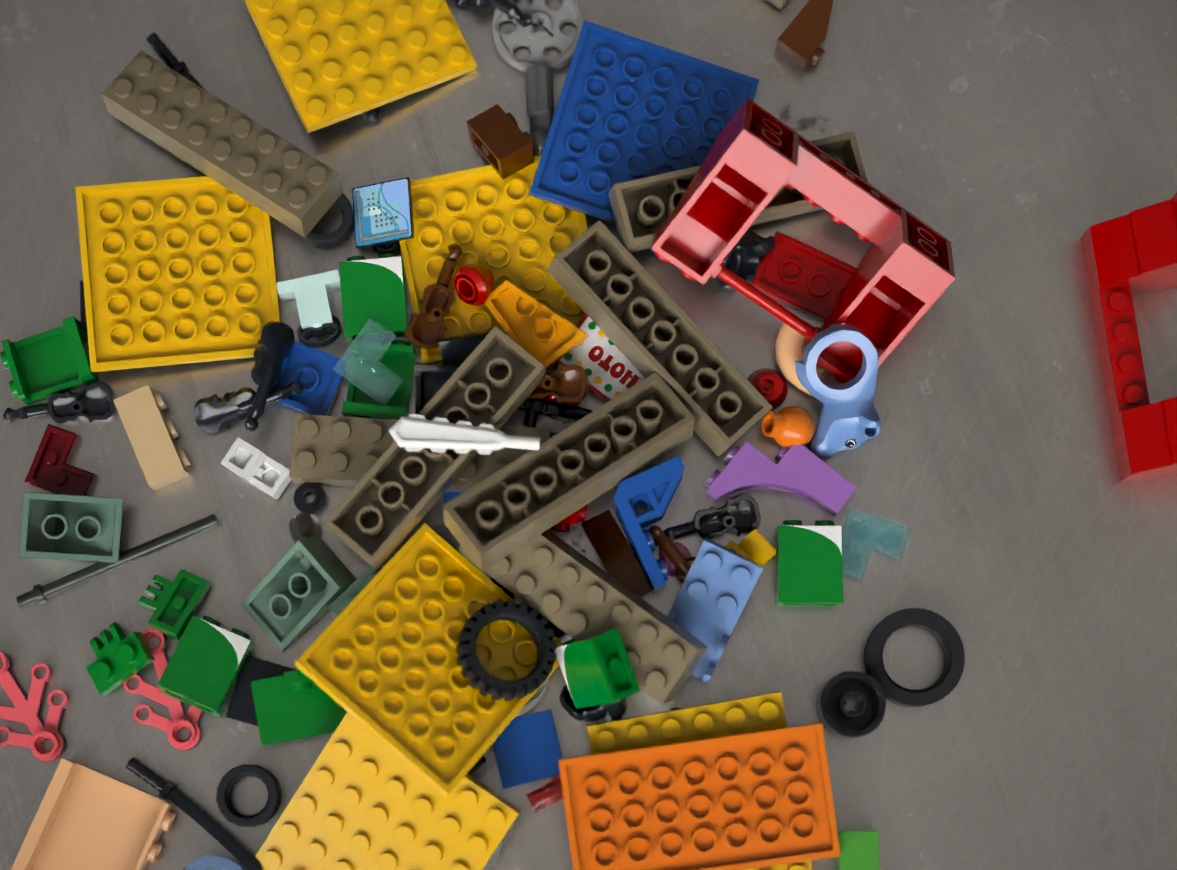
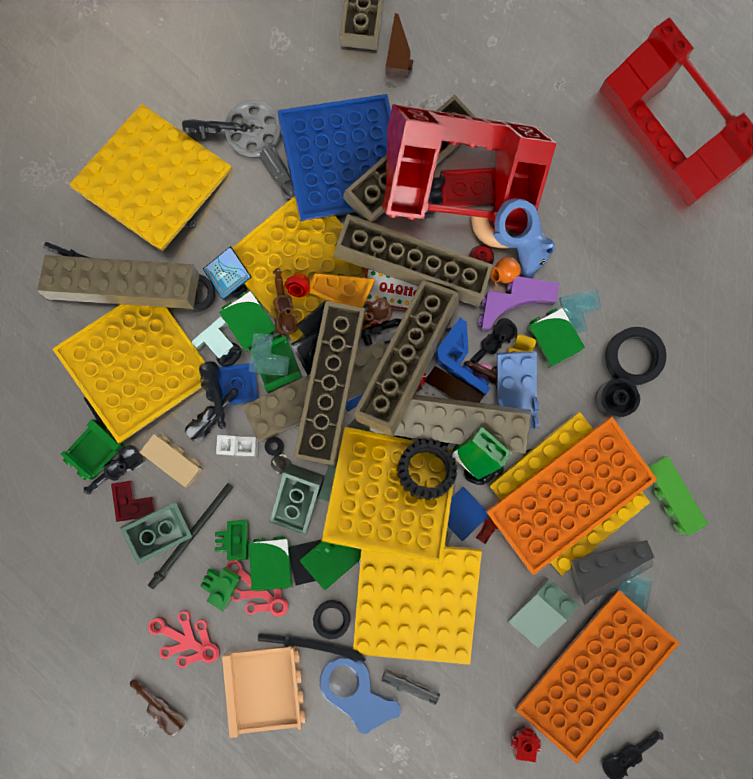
camera: 30 degrees left, 5 degrees up
white sword [389,414,540,455] -> none
reddish brown brick [466,104,535,180] -> none

